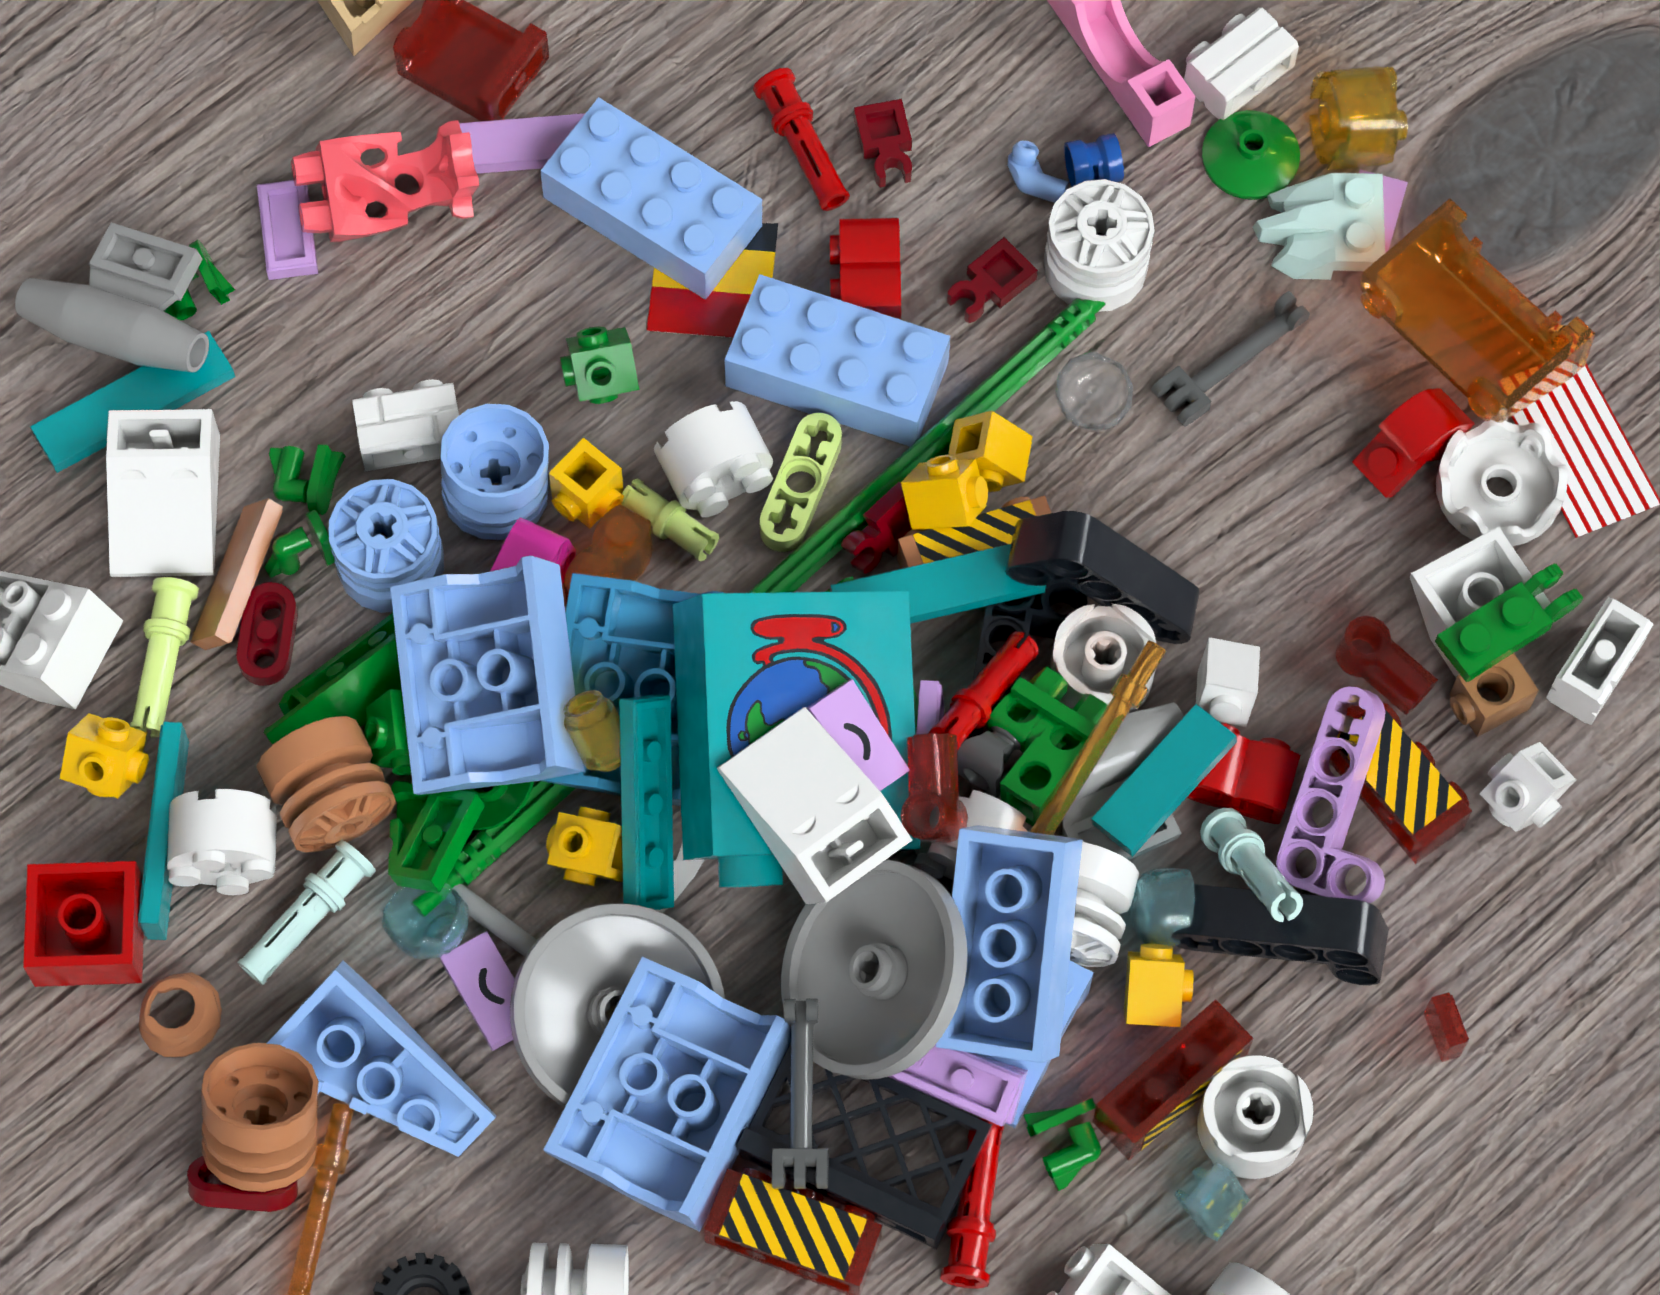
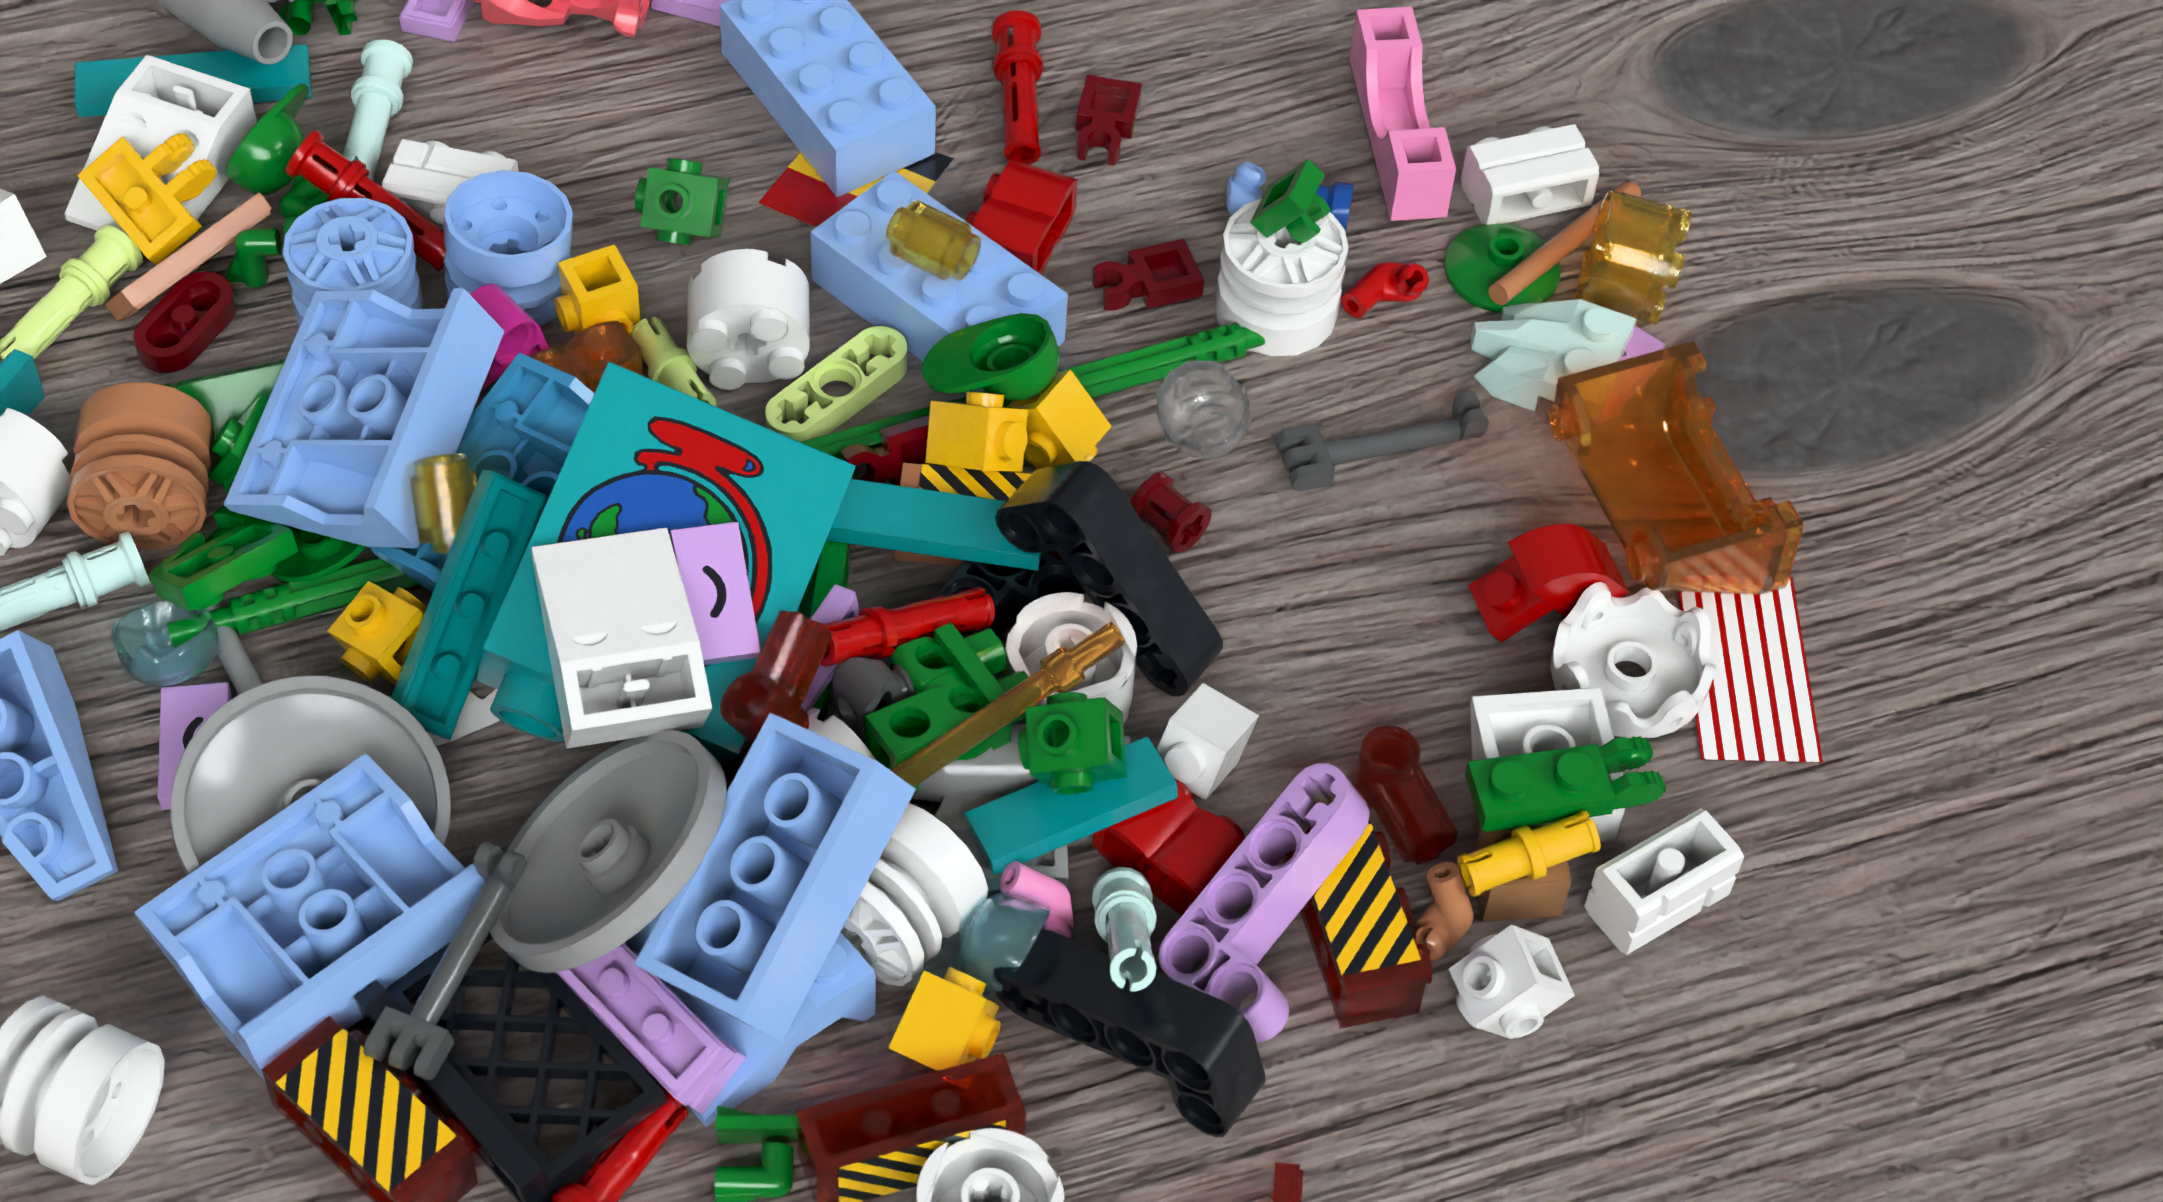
camera: 20 degrees right, 15 degrees down
none -> yellow hinge [77,133,217,265]
none -> green cap [225,83,309,196]
none -> red pin [285,129,446,272]
none -> light aqua pin [343,39,413,180]
none -> clear yellow brick [886,200,981,281]
none -> green cap [921,313,1060,401]
none -> bright pink arm [1000,861,1074,939]
none -> green brick [1018,692,1127,795]
none -> dark red bush [1130,472,1212,553]
none -> green tile [1250,159,1331,243]
none -> red arm [1341,262,1429,318]
none -> nougat arm [1412,862,1474,961]
none -> yellow pin [1457,809,1601,897]
none -> nougat bar [1488,181,1641,305]

